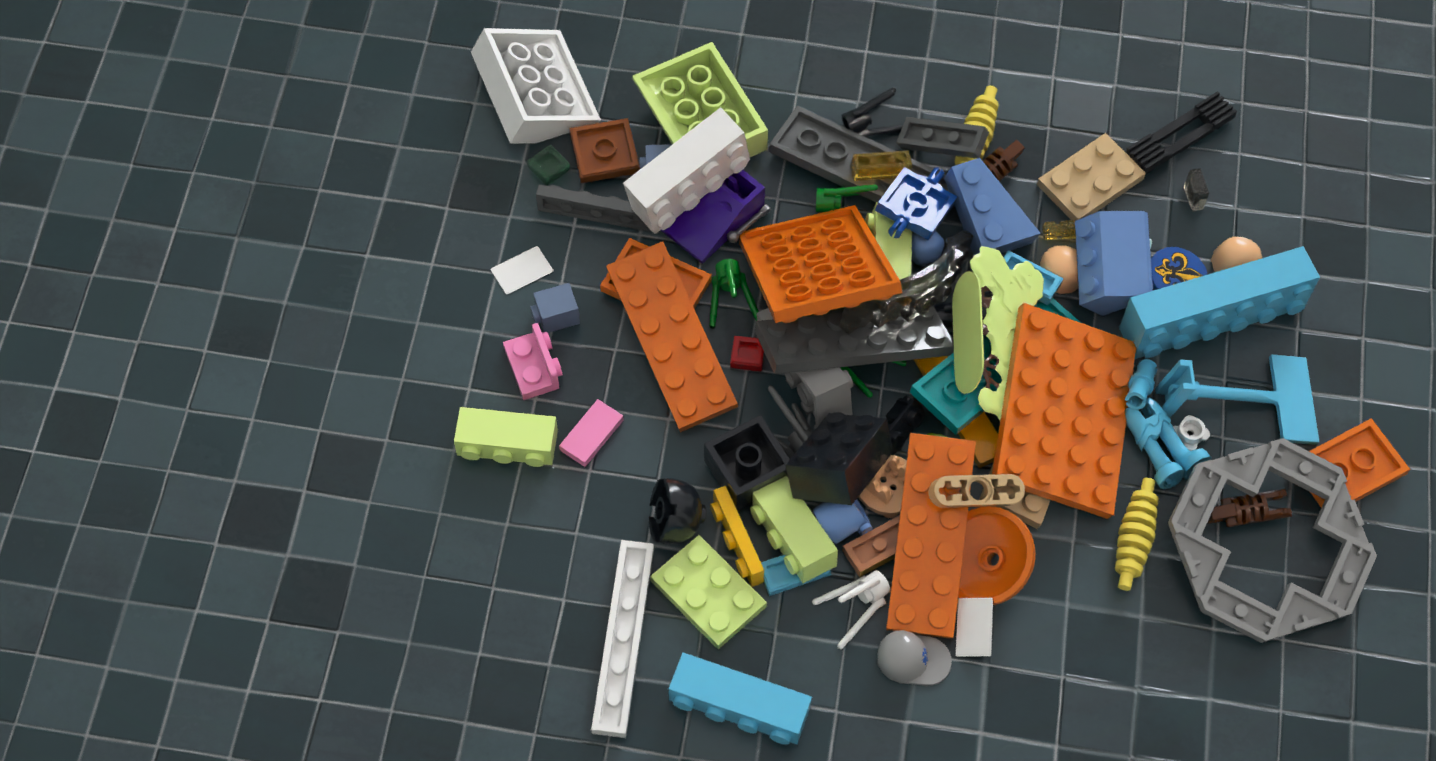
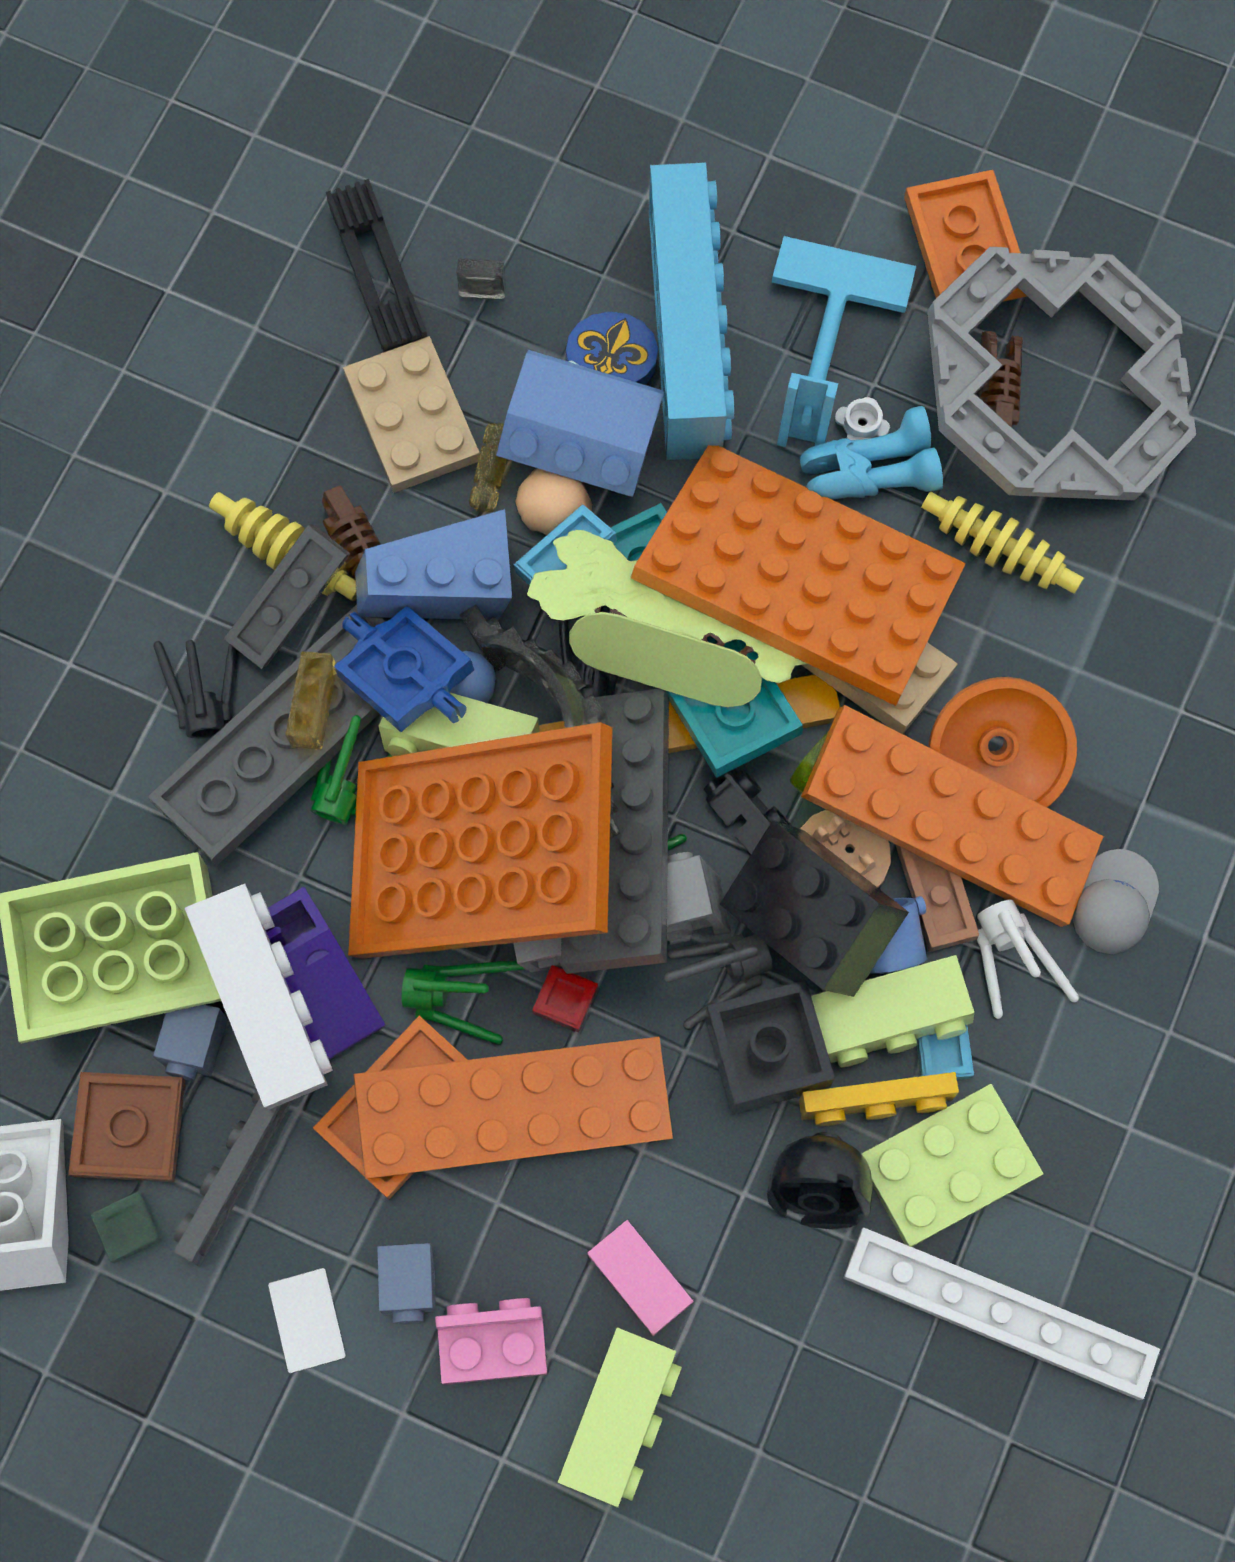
camera: 75 degrees left, 10 degrees up
medium azure brick [668,653,812,745] -> none
flat silver hinge [727,204,771,243] -> none
tan beam [928,474,1025,508] -> none
white sticker [956,598,993,656] -> none
medium azure pin [1125,359,1158,410] -> none
light nougat hair [1211,237,1262,272] -> none

